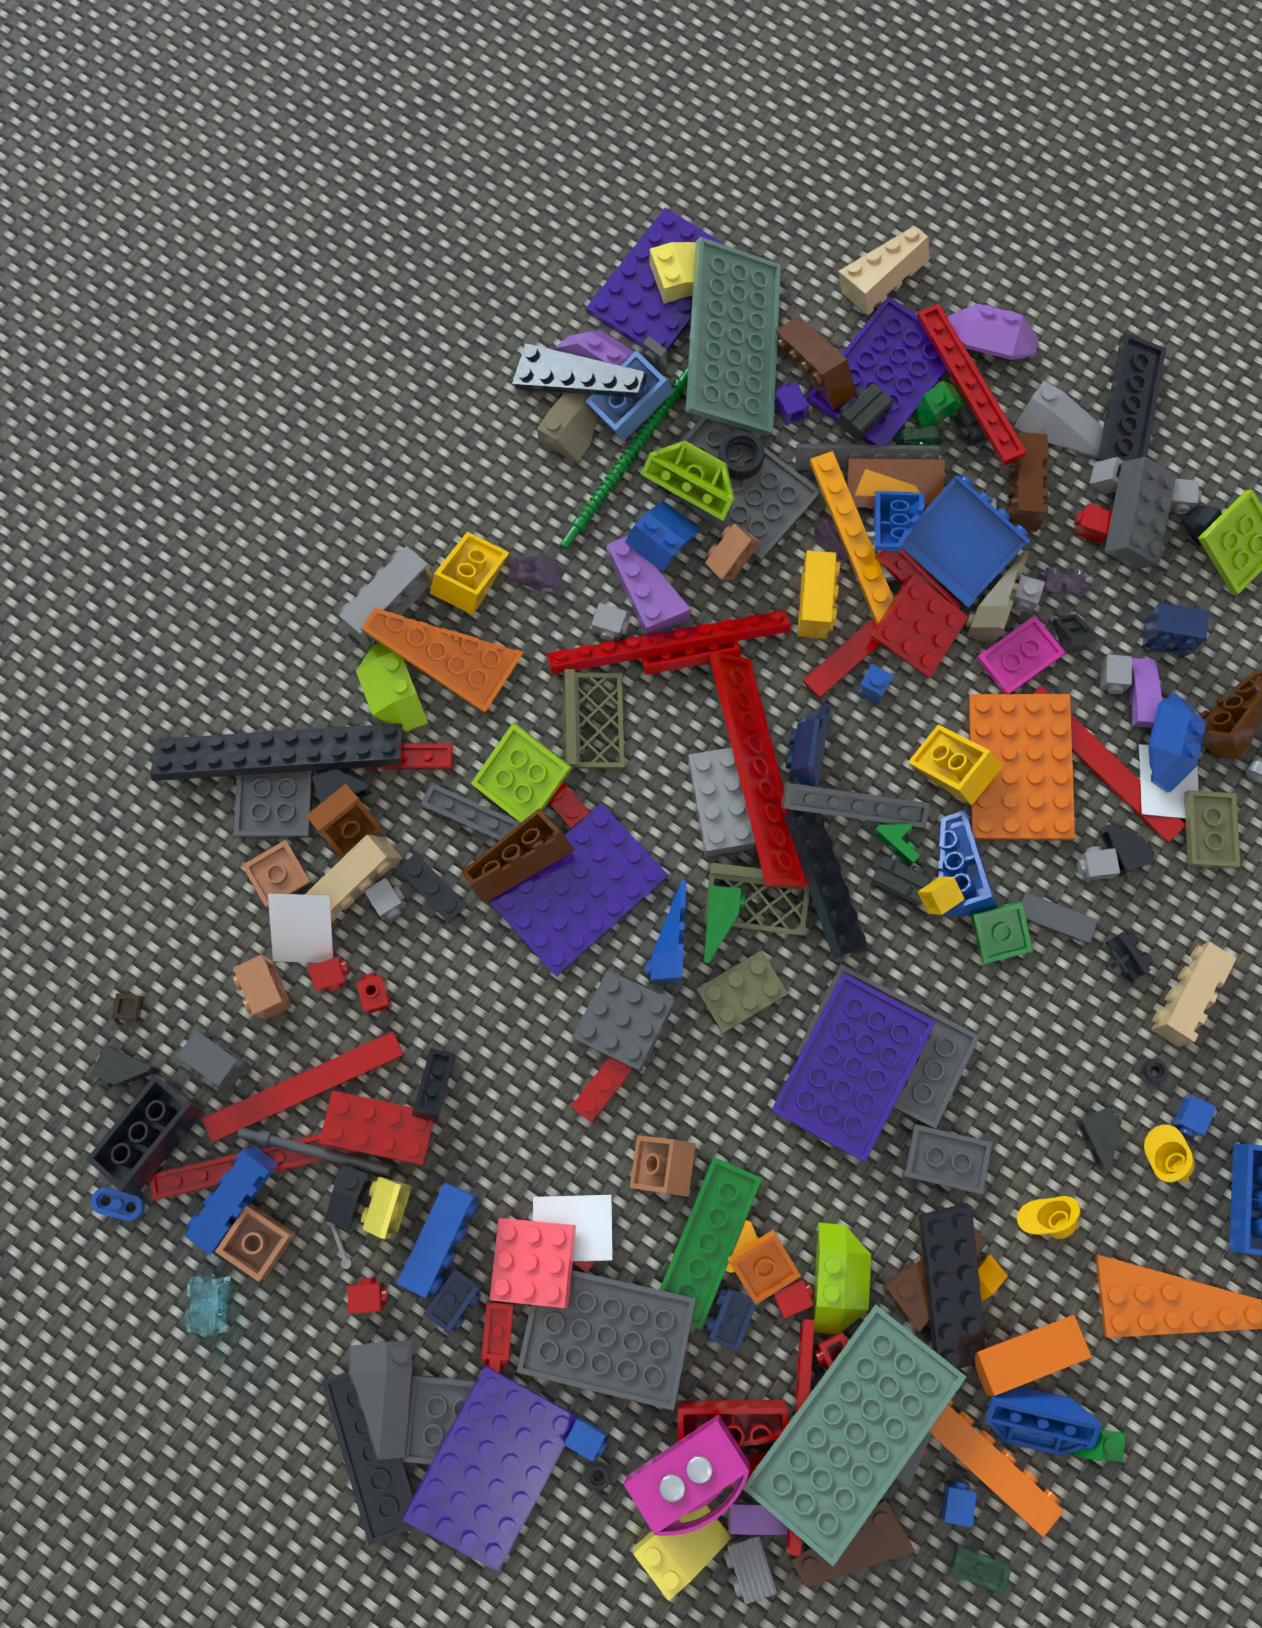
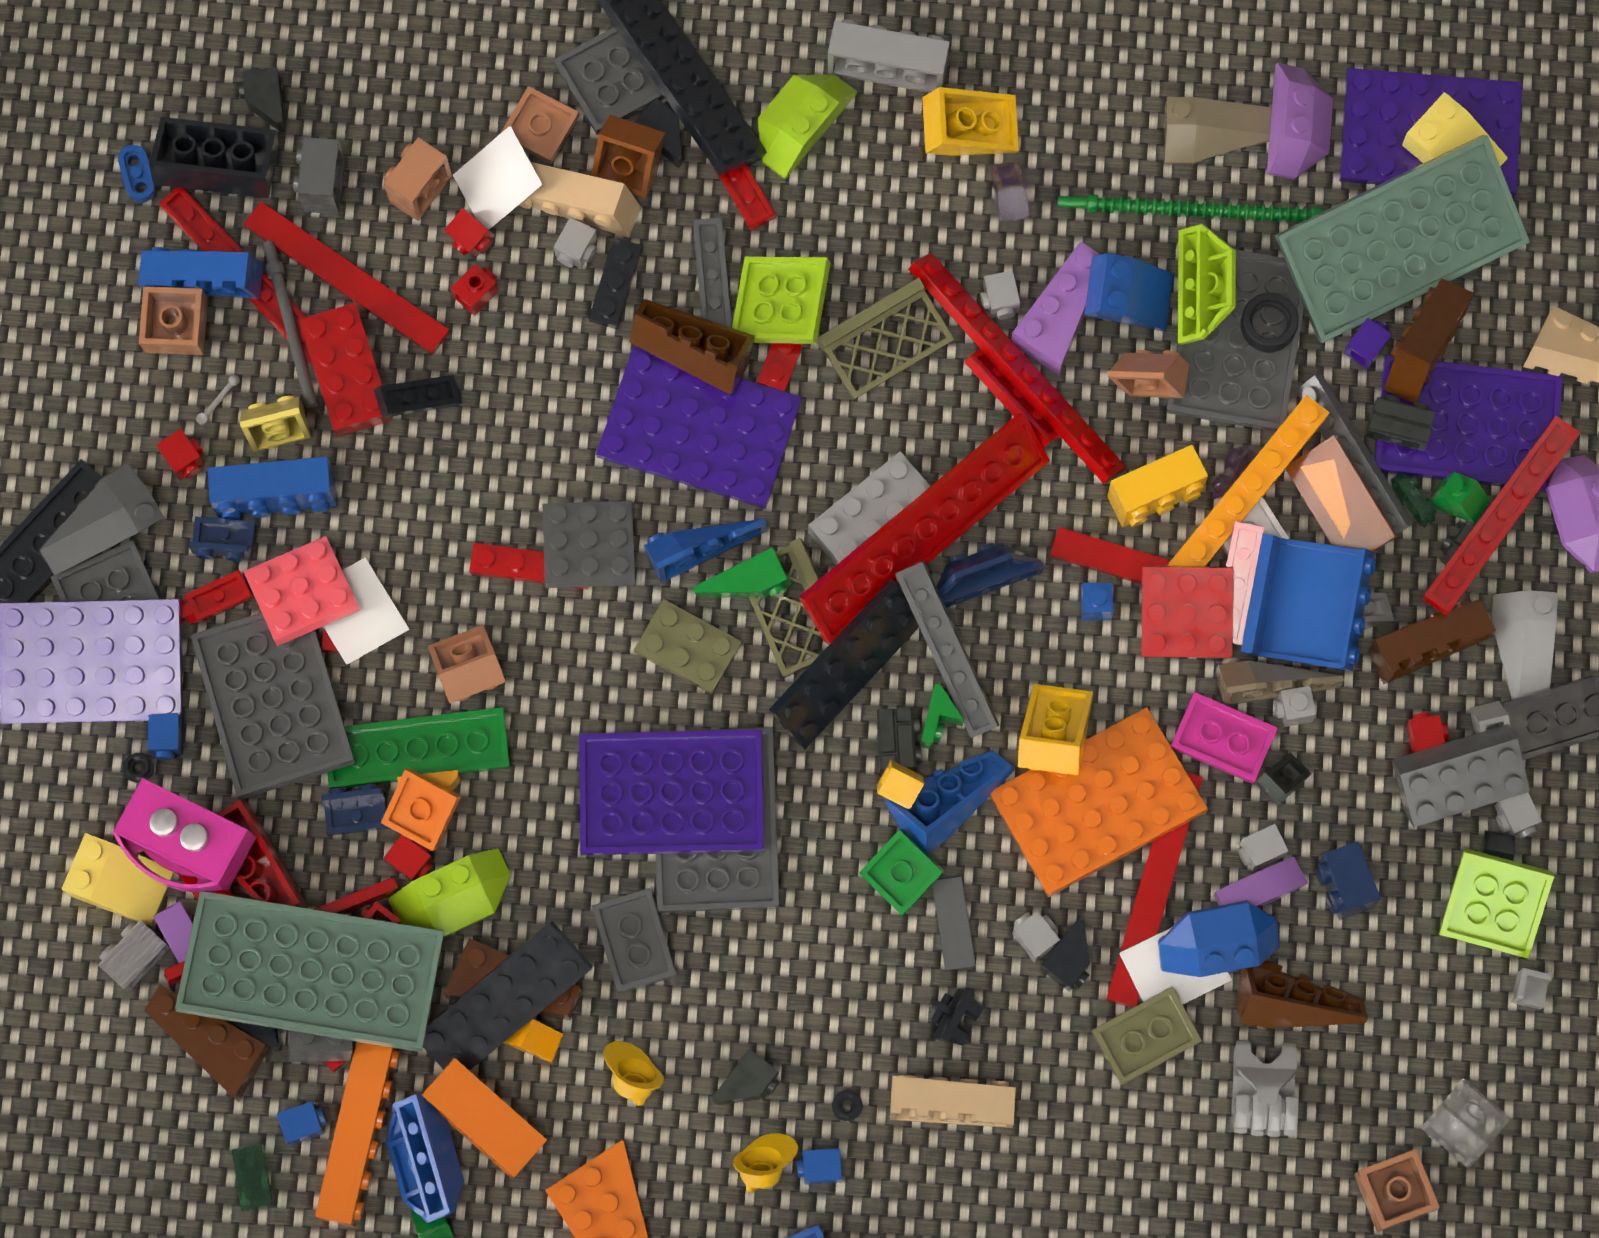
camera: 60 degrees right, 0 degrees up
dark brown tile [112,993,144,1022] -> none
clear light blue slope [184,1275,231,1335] -> none
black slope [325,1165,370,1230] -> none
orange wing [360,608,524,713] -> none
wing [512,344,647,398] -> none
medium blue slope [586,351,674,442] -> none
dark grey plate [643,336,667,377] -> none
blue wedge [873,491,924,551] -> none
clear purple hinge [1038,567,1092,594] -> none

